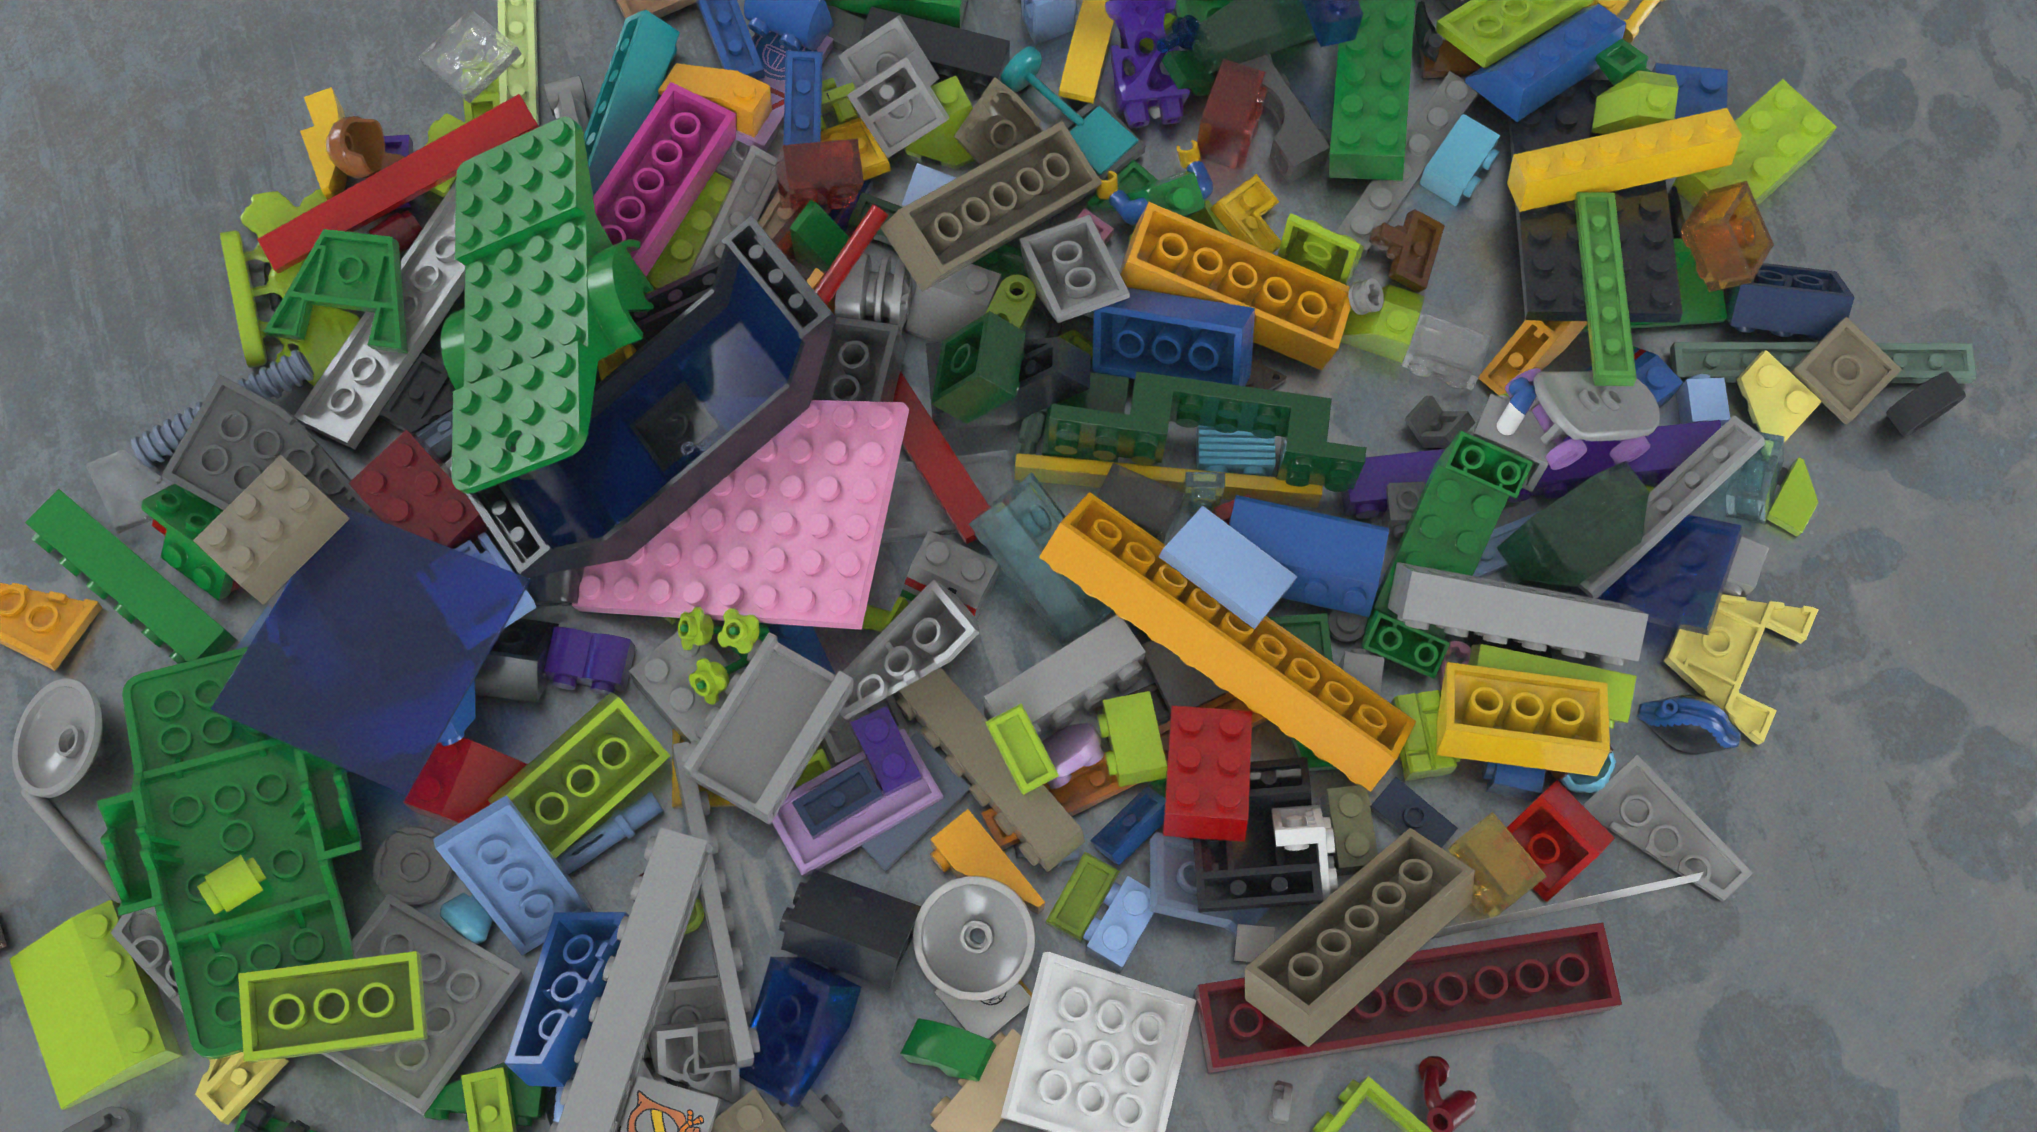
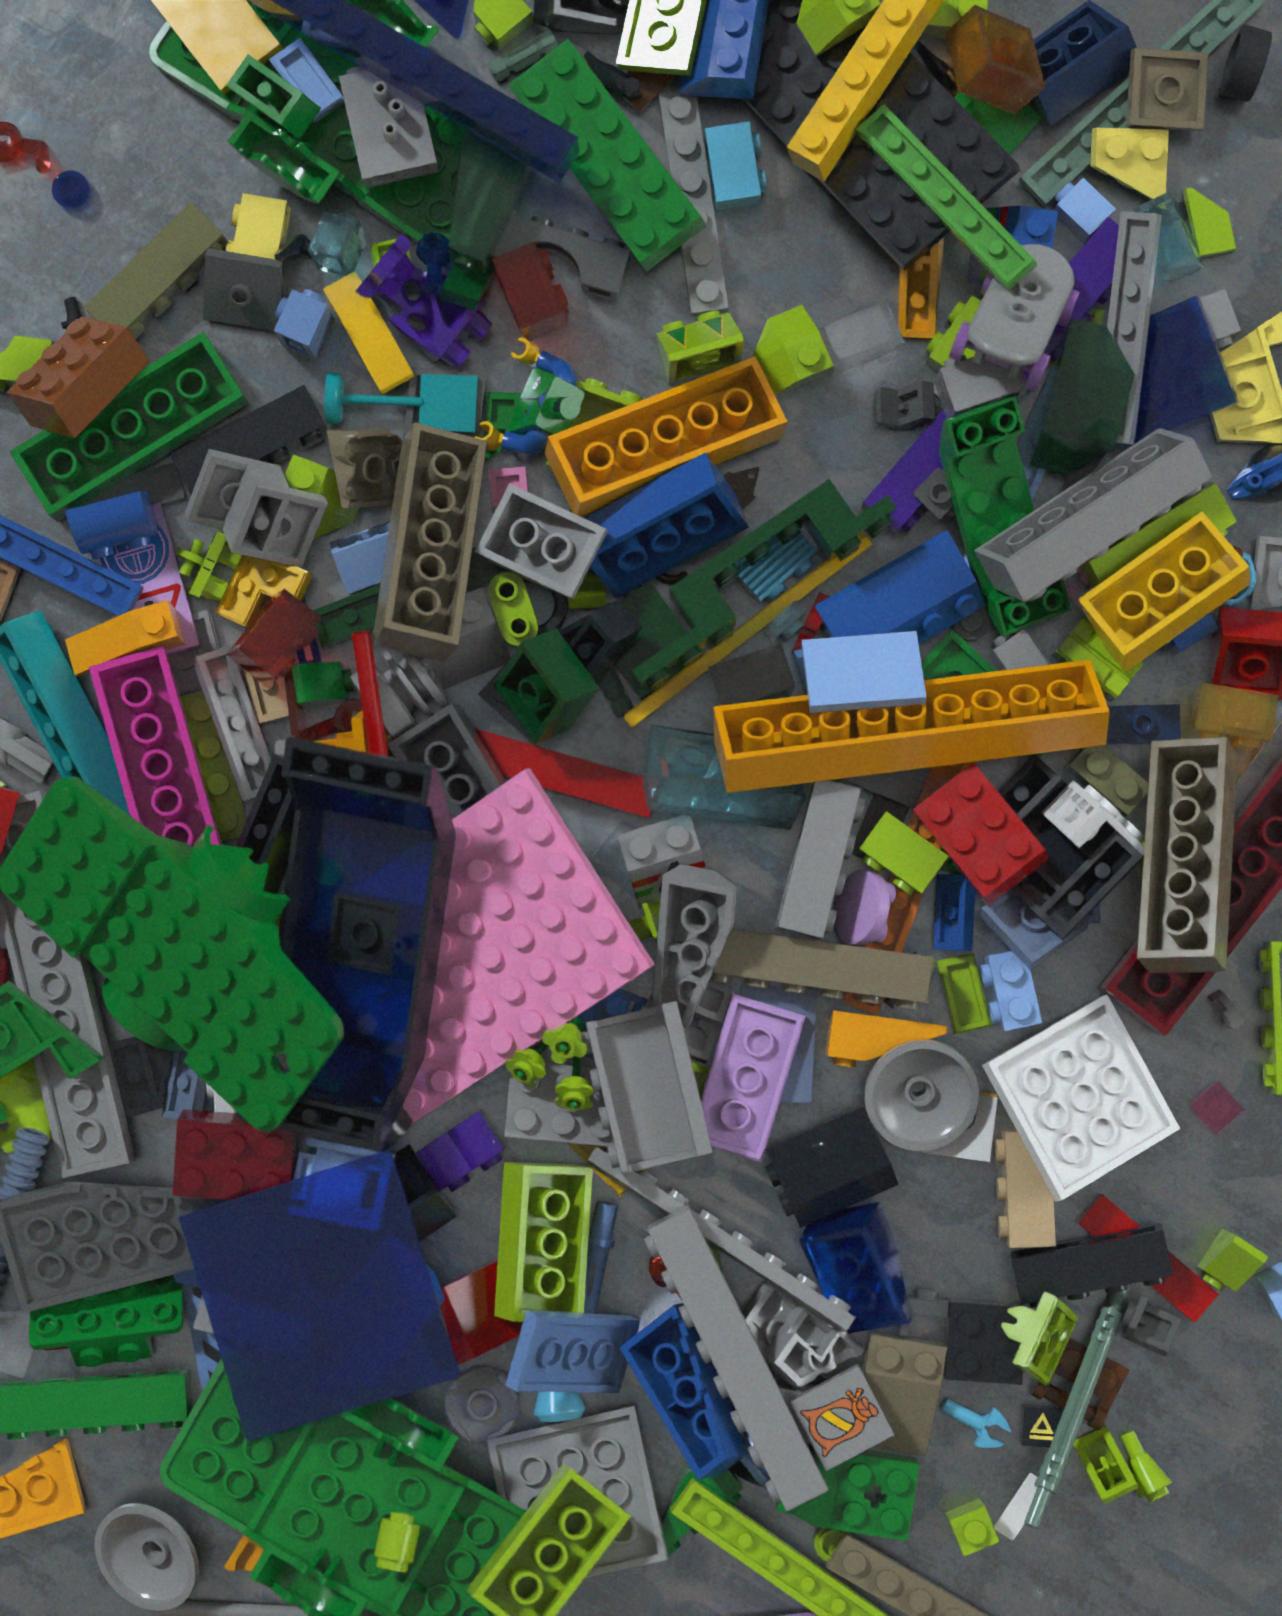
camera: 40 degrees left, 15 degrees up
dark tan brick [193,455,350,605] -> none
blue tile [783,50,823,162] -> none
dark blue plate [792,761,883,840] -> none
dark purple plate [851,706,922,797] -> none
green slope [900,1018,996,1081] -> none
lime tile [984,703,1059,795] -> none
yellow tile [1210,174,1281,254] -> none
white sticker [1234,924,1275,962] -> none
light grey bush [1349,278,1384,315] -> none
reddish brown hinge [1369,209,1445,293] -> none
arm [1497,377,1537,435] -> none

